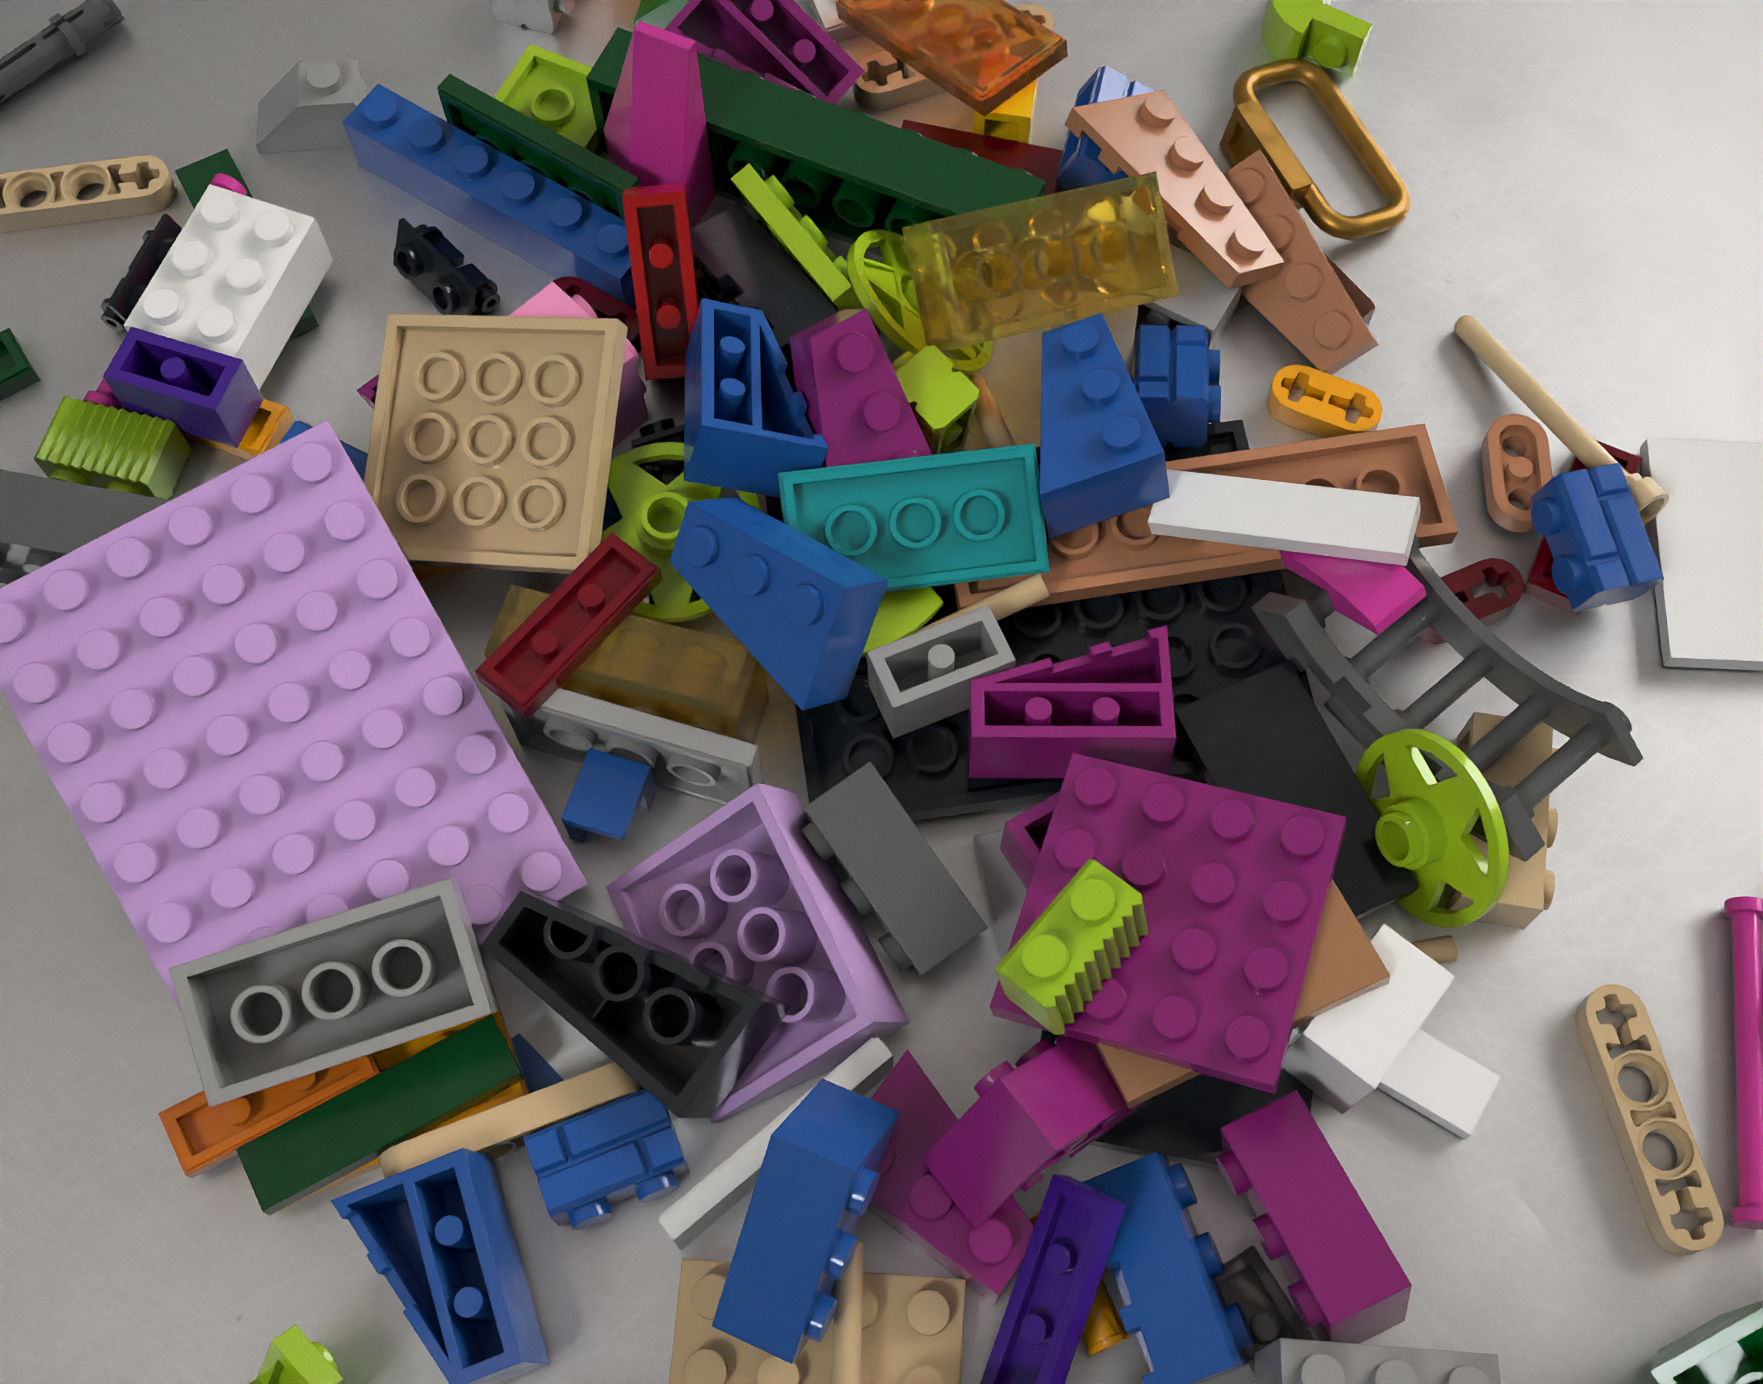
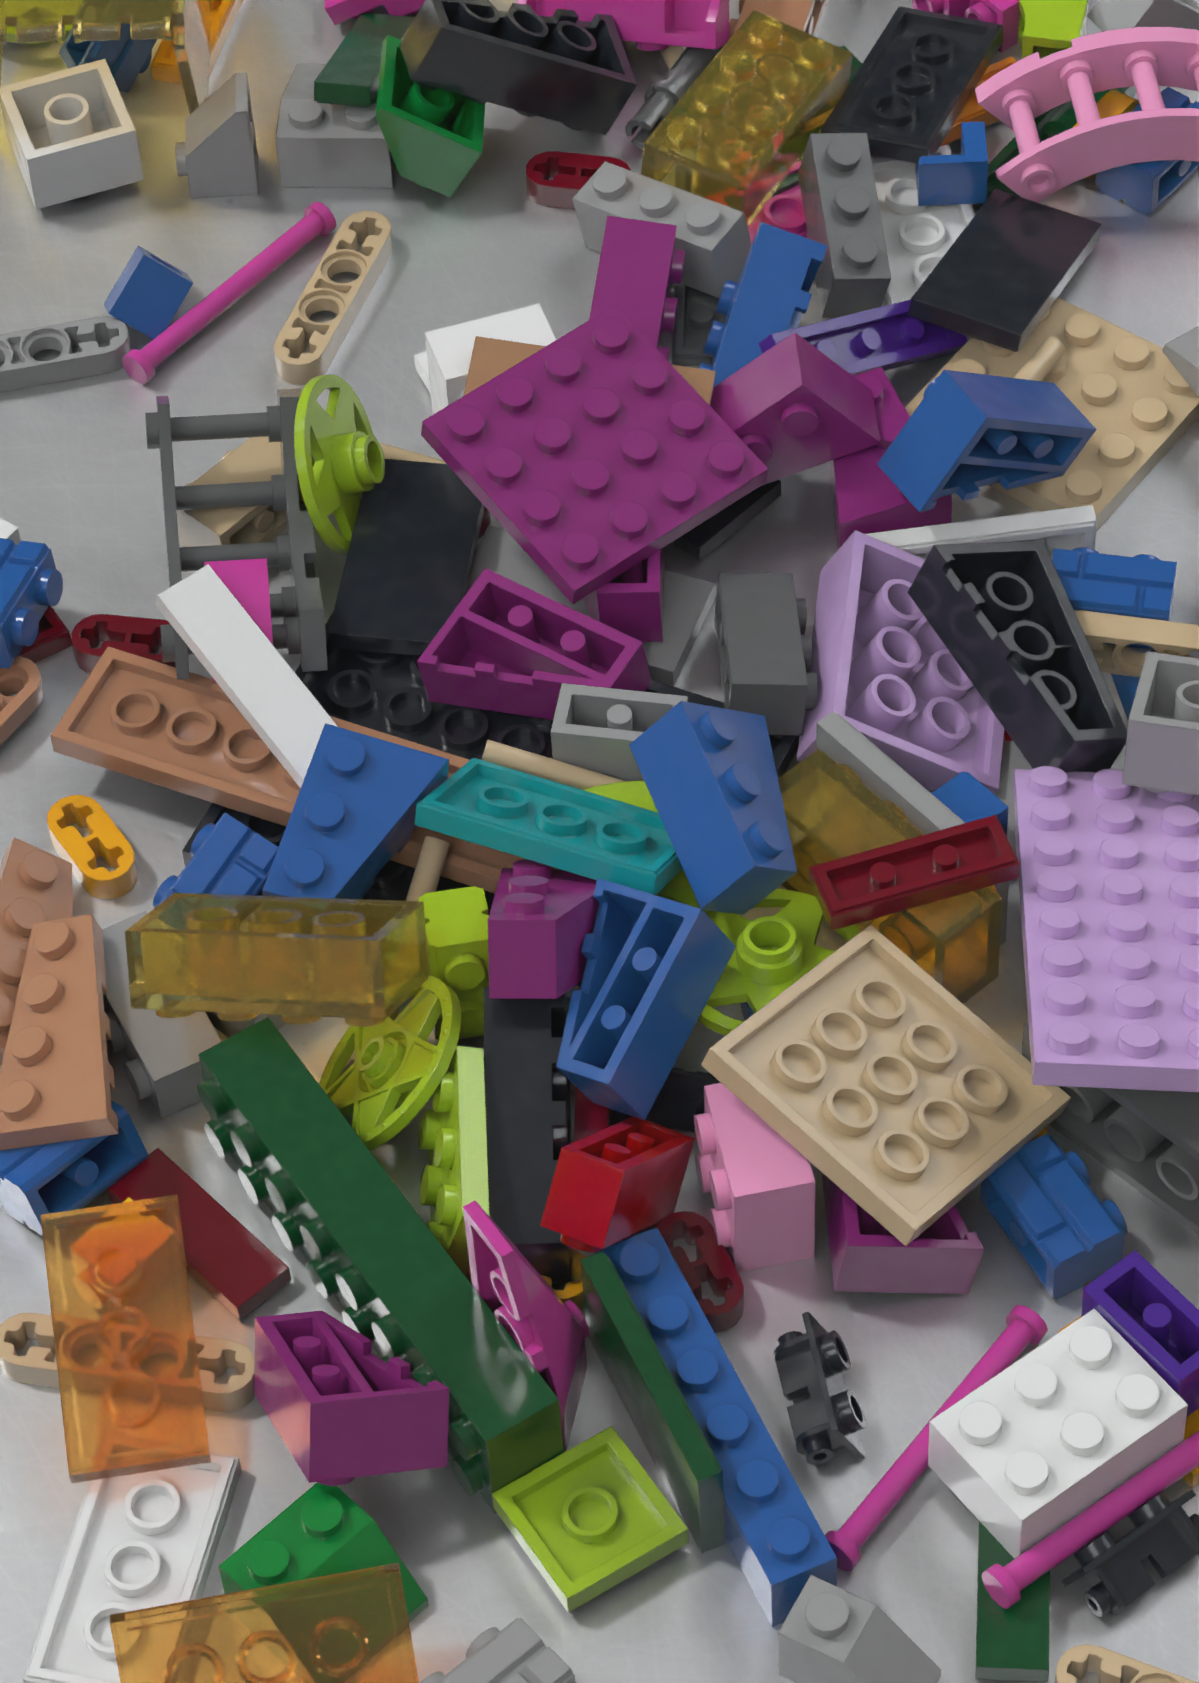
camera: 145 degrees left, 15 degrees down
lime brick [994,858,1148,1035] -> none
none -> dark pink bar [825,1305,1048,1572]

